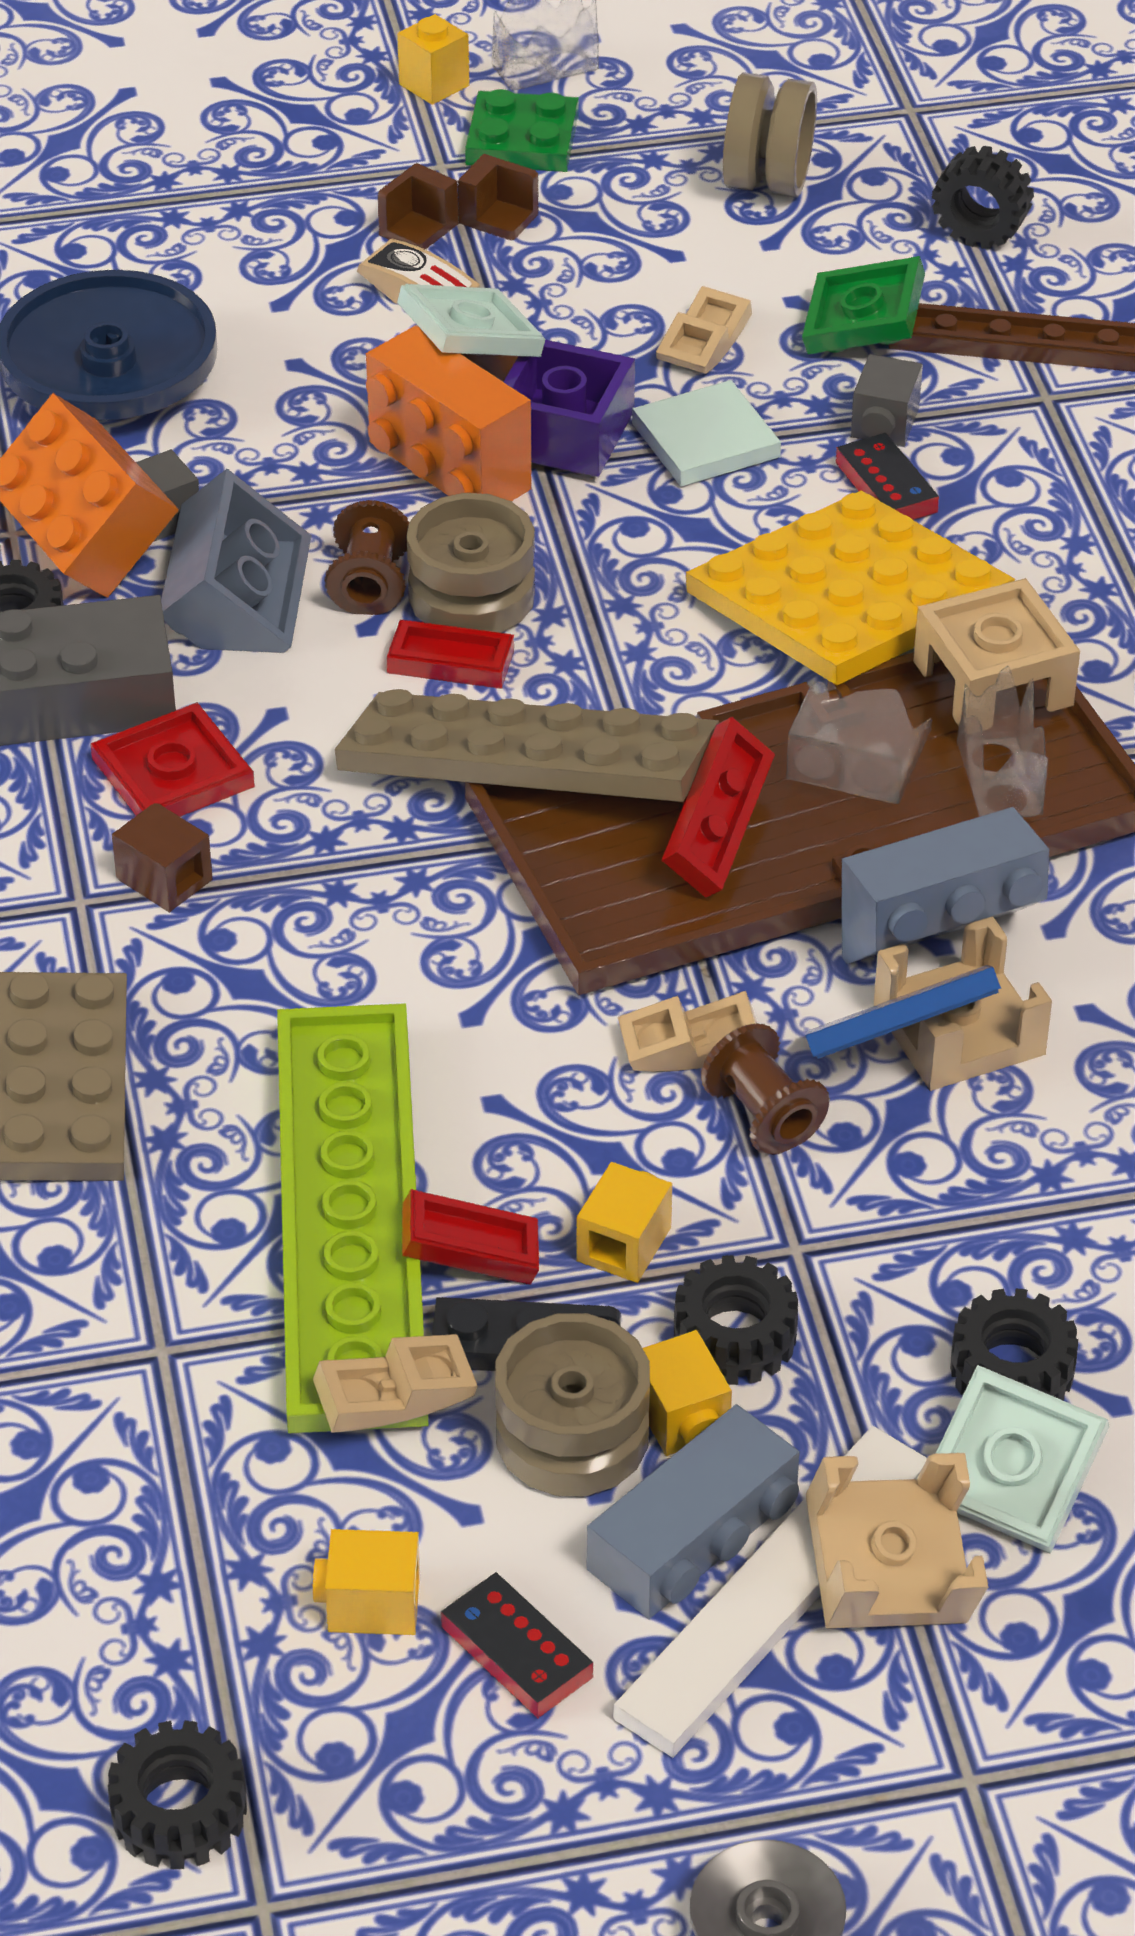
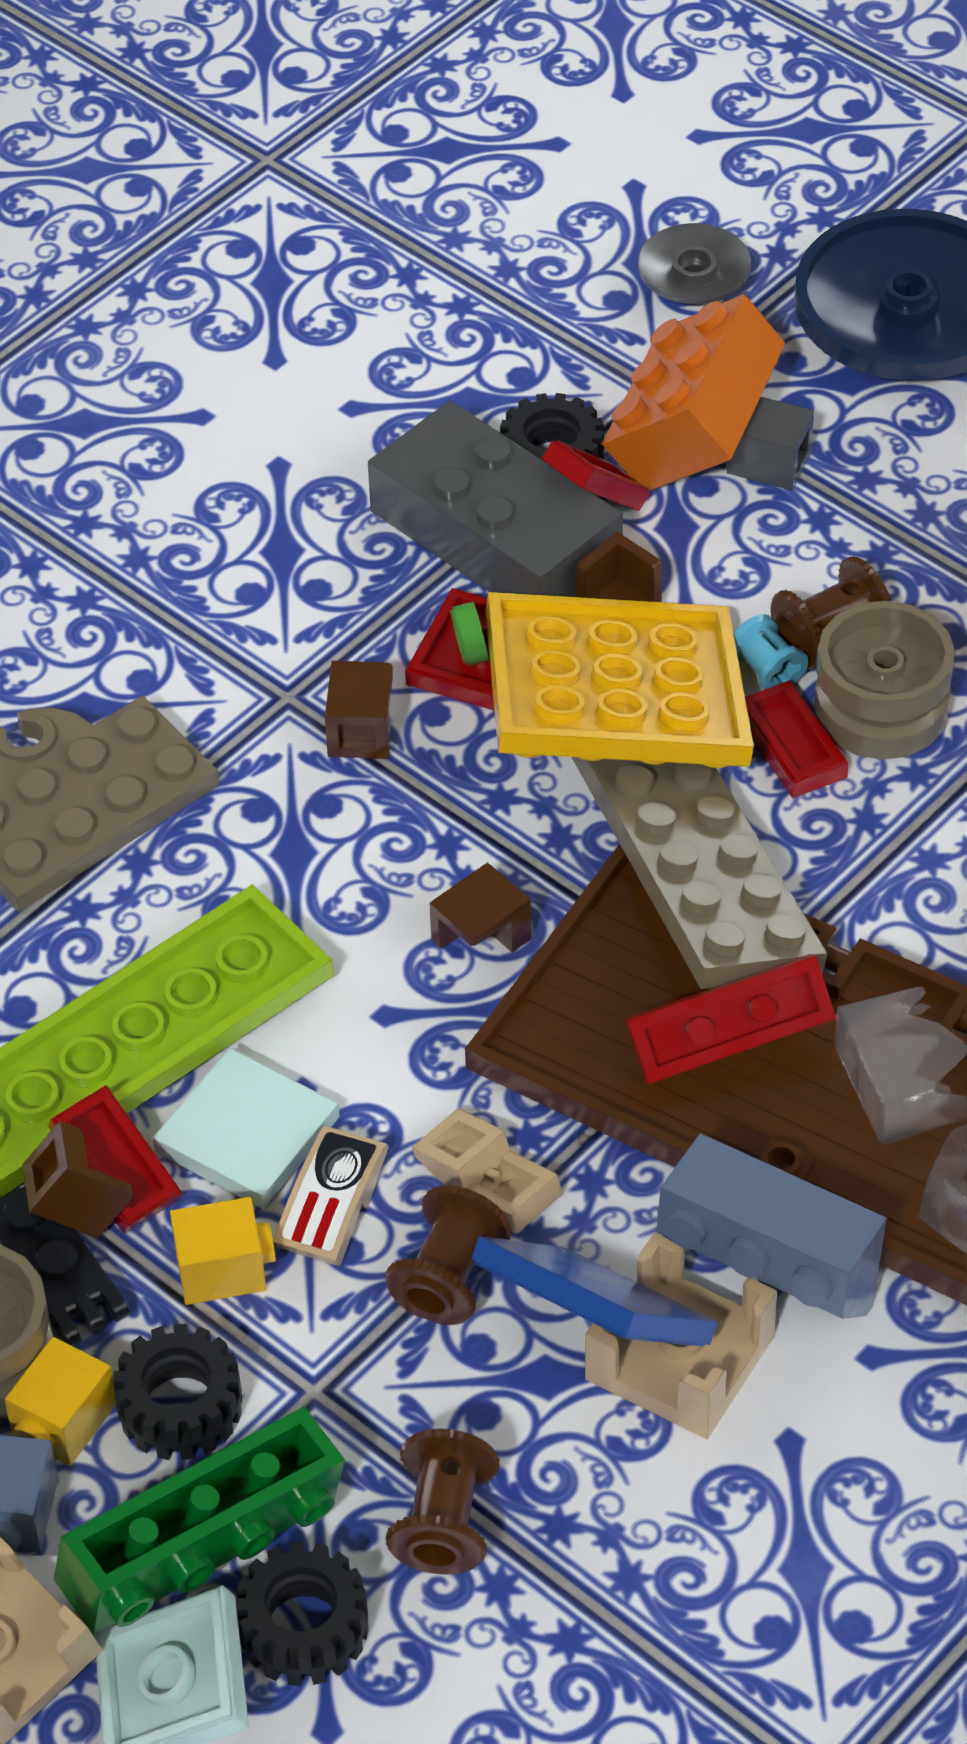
camera: 55 degrees right, 5 degrees up
sand blue slope [161,469,311,653] -> none
none -> reddish brown panel [22,1121,133,1238]
none -> green brick [53,1406,345,1636]
none -> light aqua tile [153,1047,340,1210]
none -> slope [273,1126,389,1267]
none -> reddish brown hose [385,1428,500,1575]
none -> reddish brown panel [429,862,531,953]
none -> bright green tile [450,602,489,666]
none -> yellow plate [485,592,754,768]
none -> red tile [541,440,650,511]
none -> reddish brown panel [577,532,662,602]
none -> medium azure bush [734,614,809,689]

